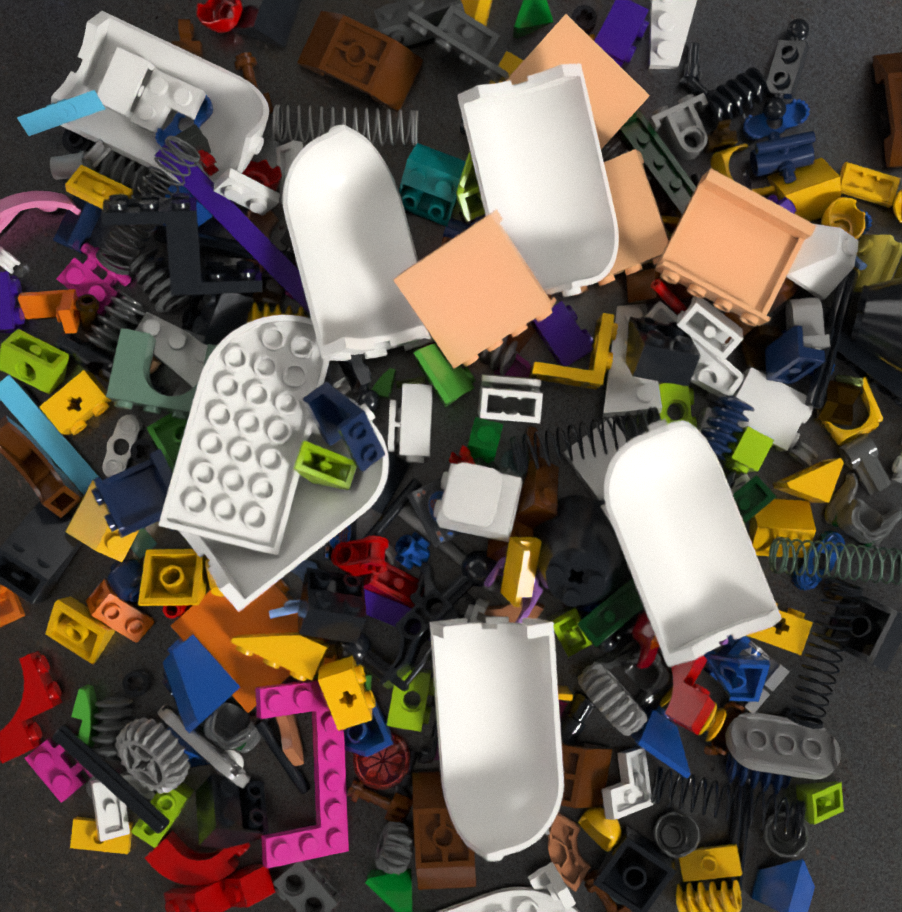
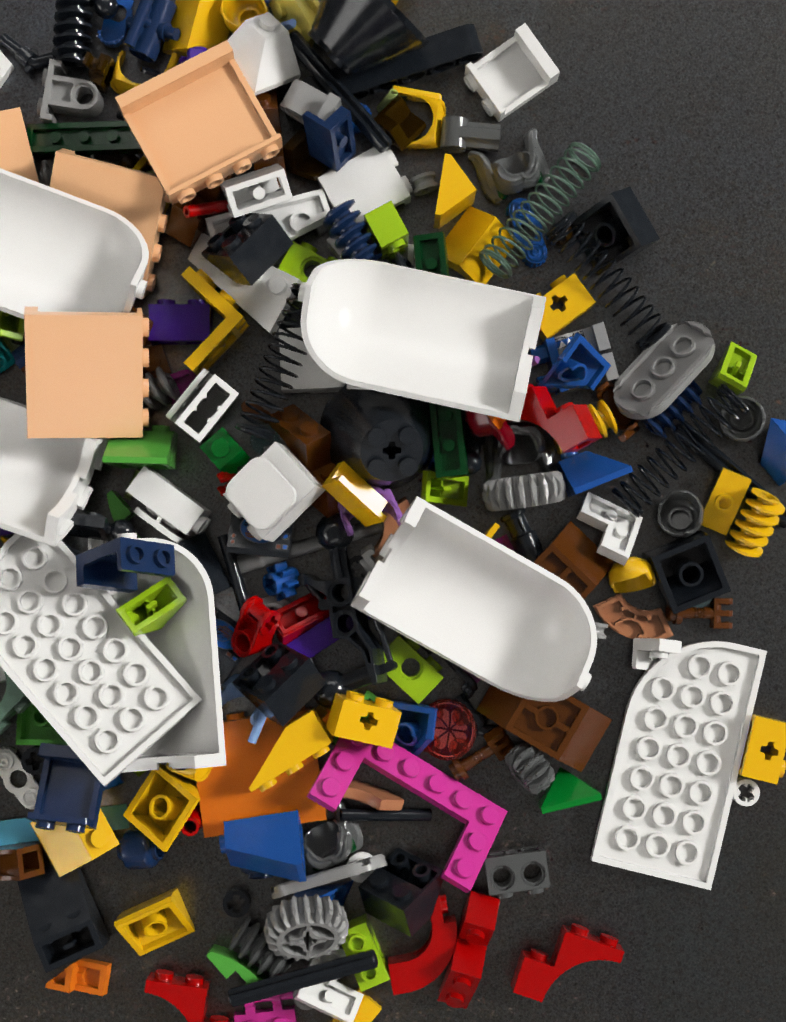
camera: 60 degrees left, 0 degrees up
orange bracket [86,579,154,643] -> none

